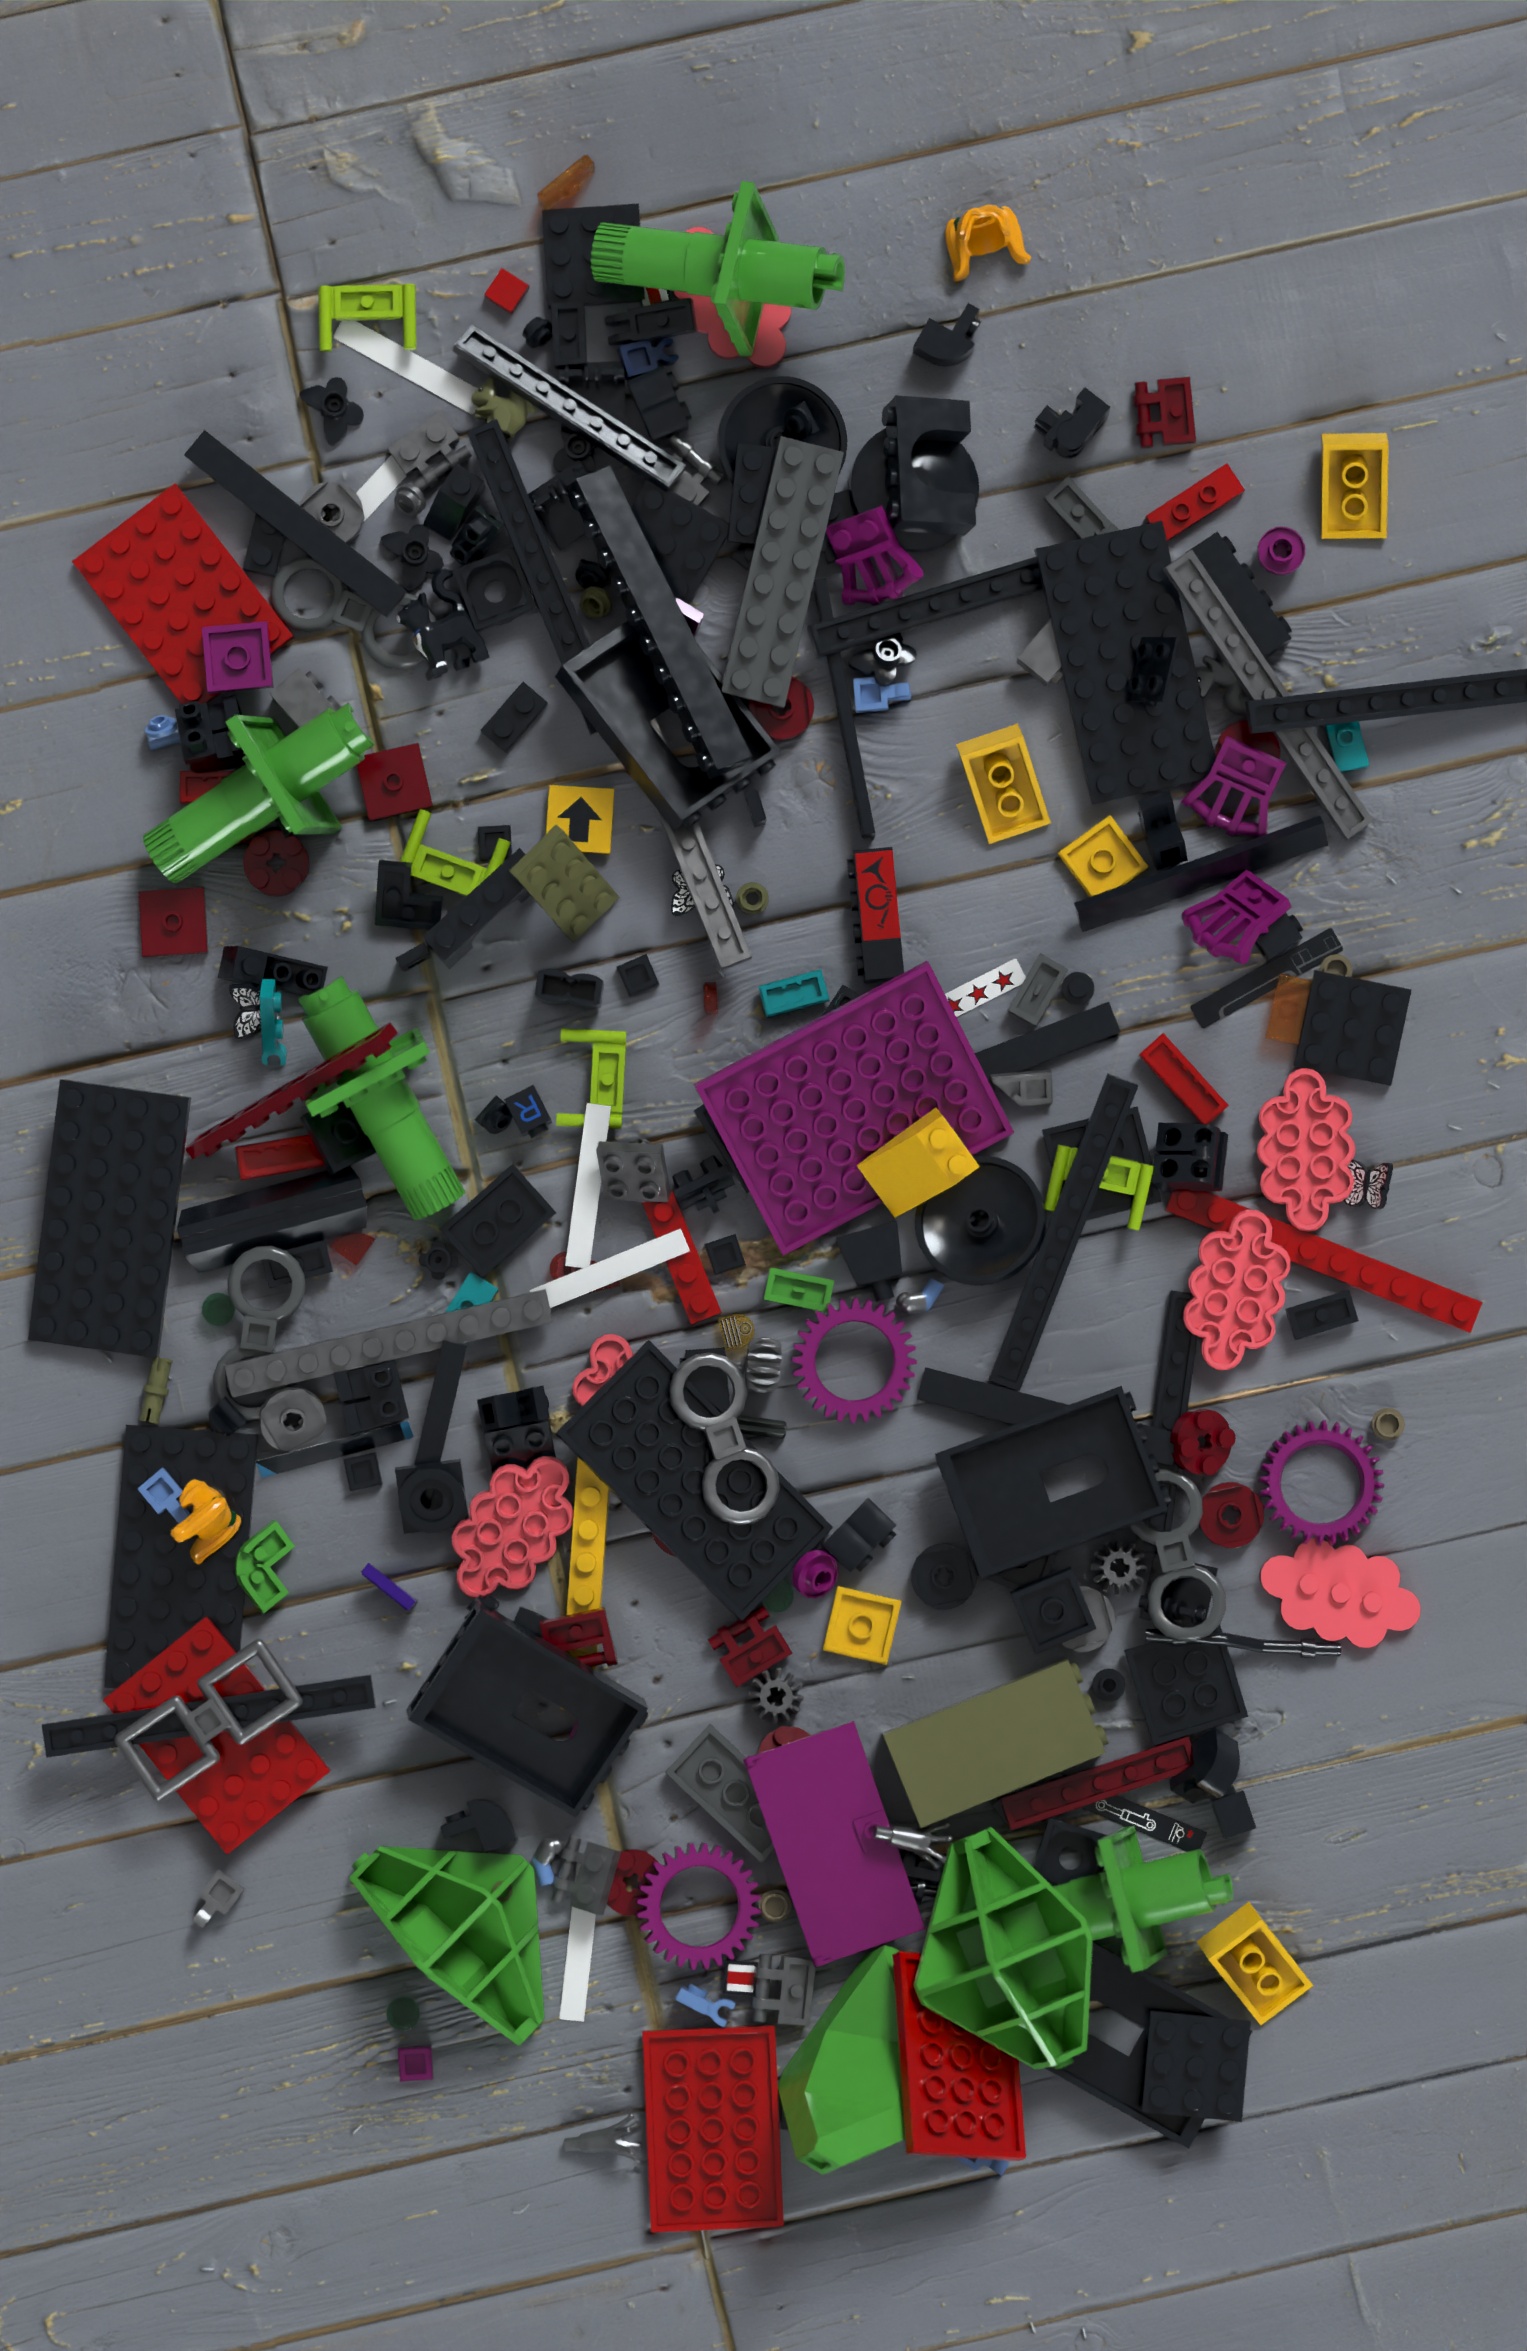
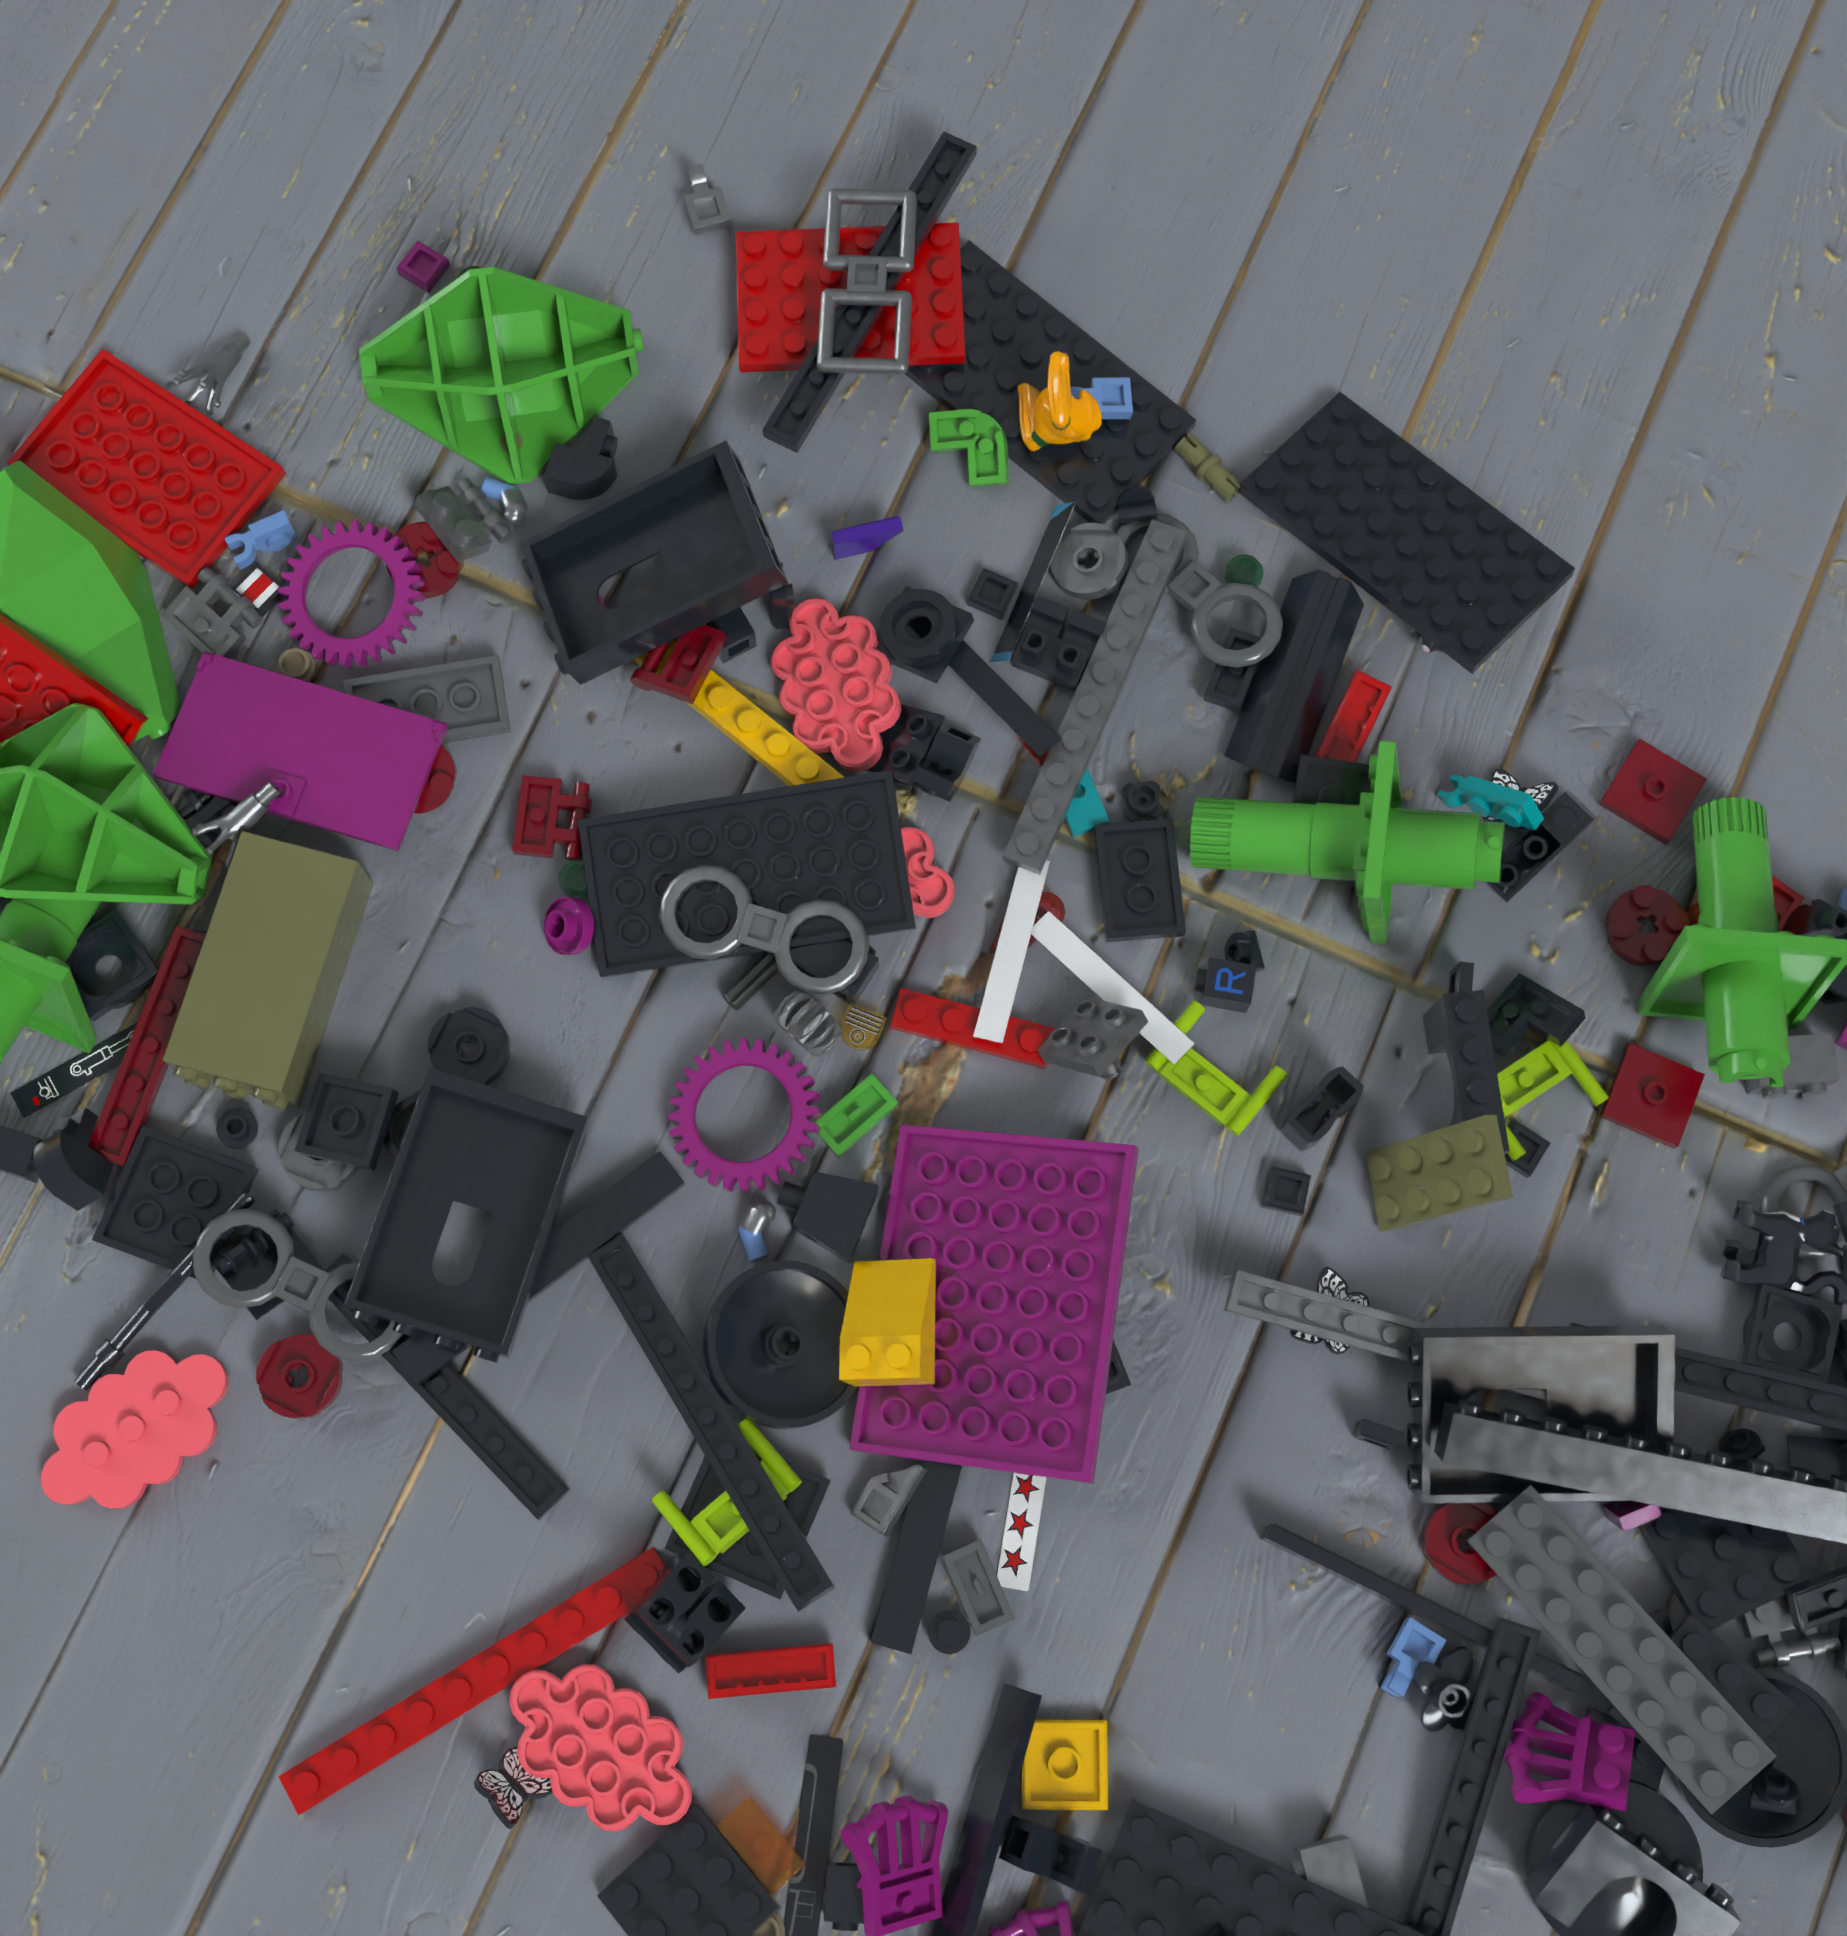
camera: 120 degrees right, 10 degrees down
dark red plate [185,1022,398,1160] -> none
clear red tile [330,1233,376,1266] -> none
black plate [481,682,548,753] -> none
yellow tile [546,785,615,855] -> none
white sticker [559,1863,596,2022] -> none
olive plate [580,586,612,618] -> none
black hips [672,1155,735,1214] -> none
clear red tile [703,982,718,1015] -> none
black tile [704,1234,746,1276] -> none
olive plate [736,882,769,915] -> none
flat silver gear [748,1668,804,1724] -> none
teal plate [758,969,830,1018] -> none
black brick [822,1497,897,1573] -> none
yellow tile [823,1586,902,1665] -> none
brick [847,847,904,984] -> none
yellow slope [956,723,1051,844] -> none
flat silver gear [1091,1540,1147,1596] -> none
dark red plate [1170,1409,1236,1475] -> none
coral plate [1183,1209,1291,1370] -> none
magenta piece [1258,1420,1384,1546] -> none
black plate [1285,1290,1359,1340] -> none
dark tan plate [1371,1408,1405,1441] -> none

